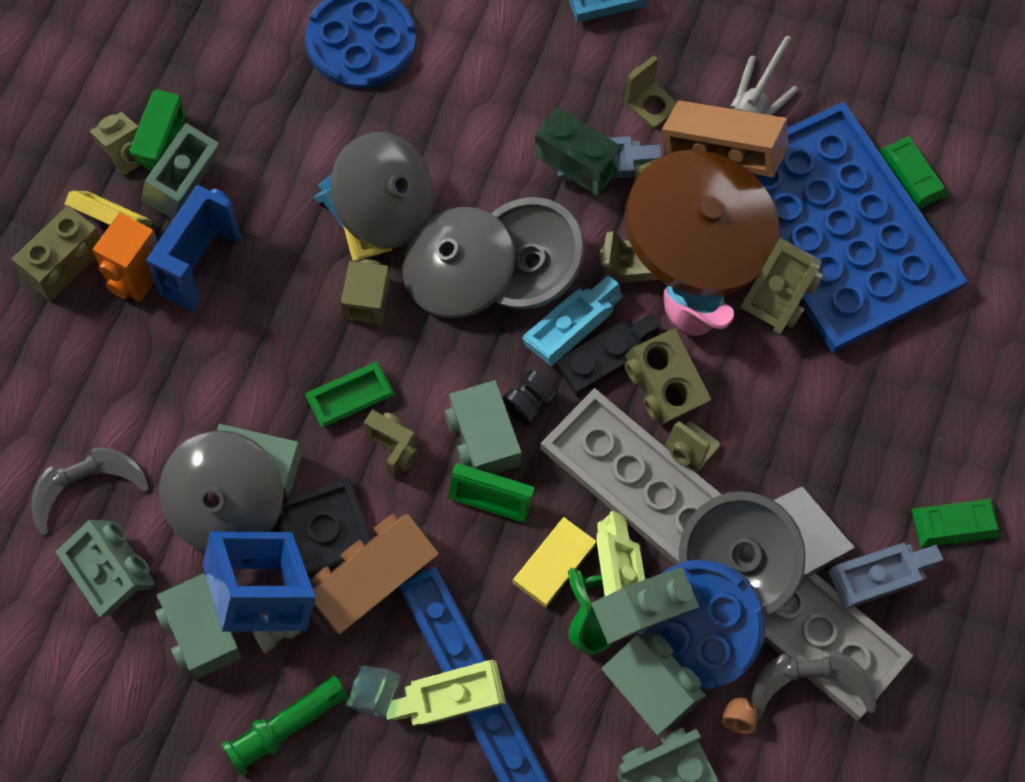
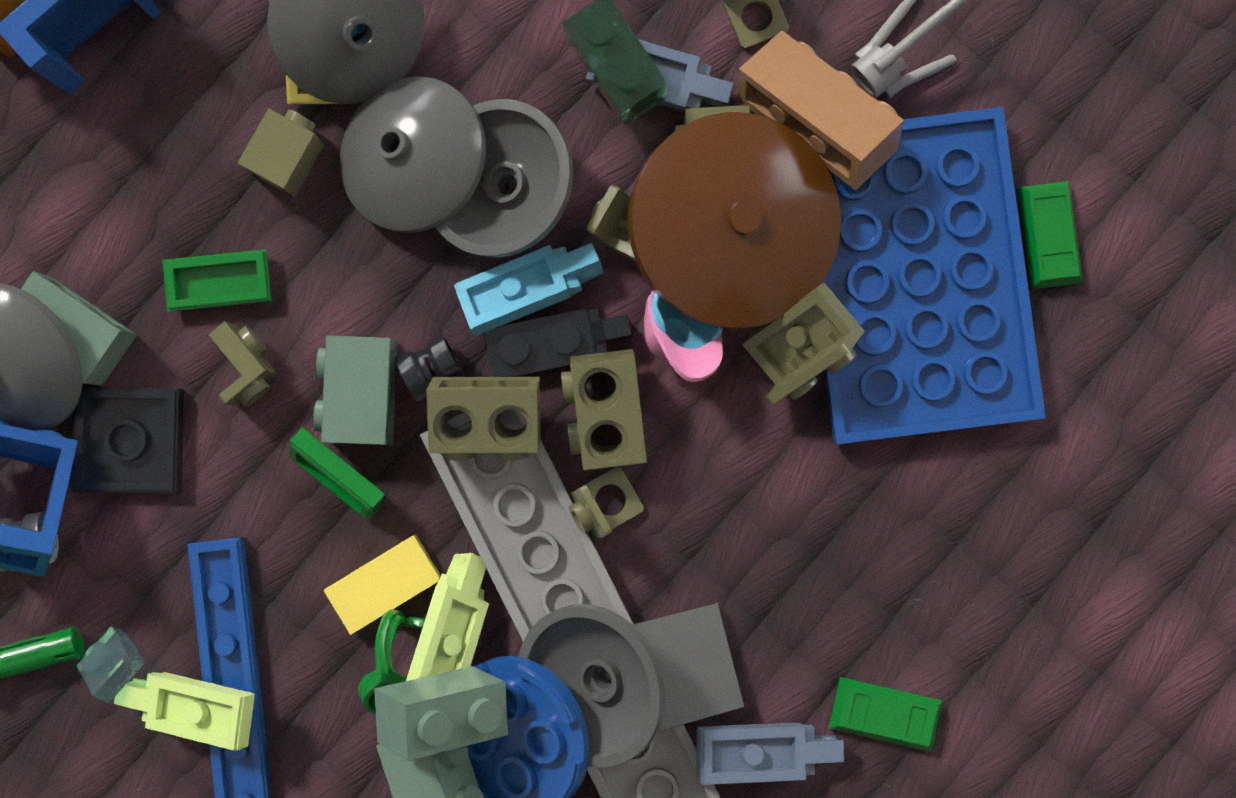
camera: 25 degrees right, 20 degrees up
medium nougat brick [309,514,439,634] -> none
none -> olive brick [427,377,541,461]

